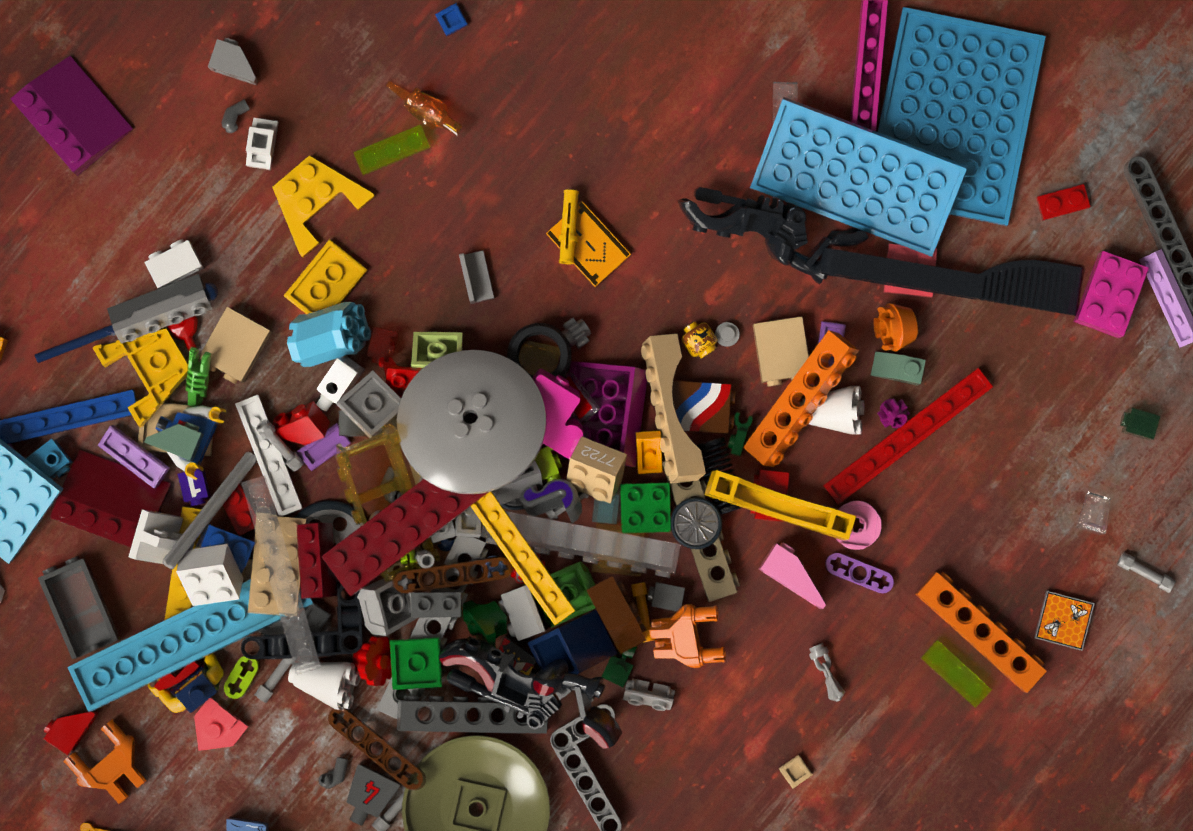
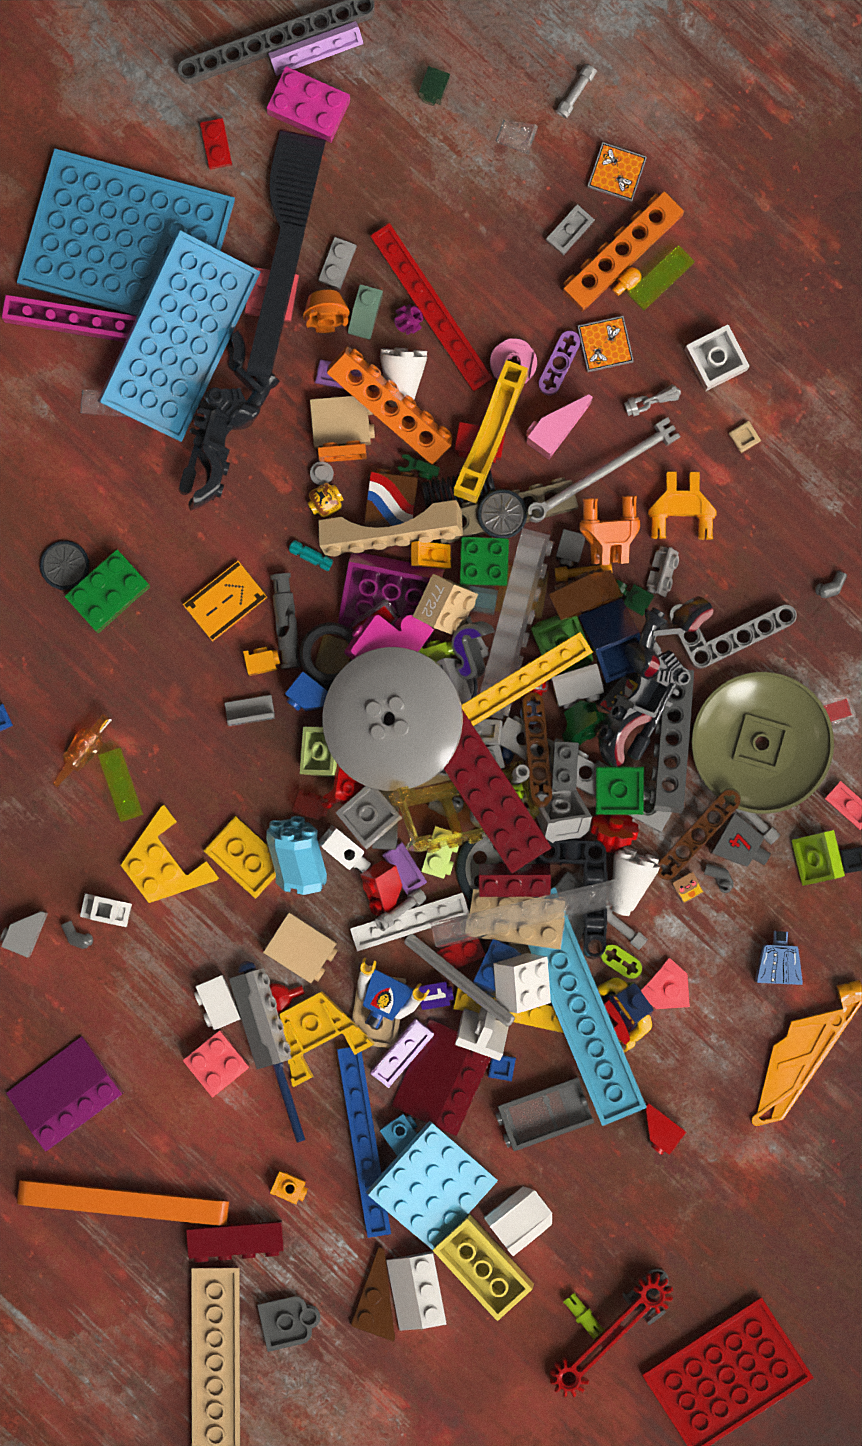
camera: 80 degrees left, 0 degrees up
orange connector [63,719,147,804] -> none
sand green slope [144,422,204,461] -> none
bright green hinge [186,347,212,407] -> none
yellow pin [558,190,579,265] -> none
flat silver gear [562,318,591,349] -> none
none -> dark grey wheel [40,540,89,590]
none -> green brick [64,549,151,634]
none -> coral brick [183,1030,251,1098]
none -> light orange brick [243,647,280,676]
none -> dark grey piece [270,573,302,669]
none -> blue slope [285,672,328,711]
none -> teal axle [289,540,333,571]
none -> light grey plate [318,237,357,290]
none -> orange plate [318,440,367,463]
none -> yellowish green brick [421,826,461,879]
none -> blue tile [488,1055,516,1081]
none -> light grey hinge [526,417,681,523]
none -> light grey plate [546,204,595,256]
none -> tile [577,316,634,372]
none -> light orange cylinder [612,267,642,296]
none -> light orange connector [648,472,717,540]
none -> medium nougat tile [672,872,704,904]
none -> white brick [684,325,749,391]

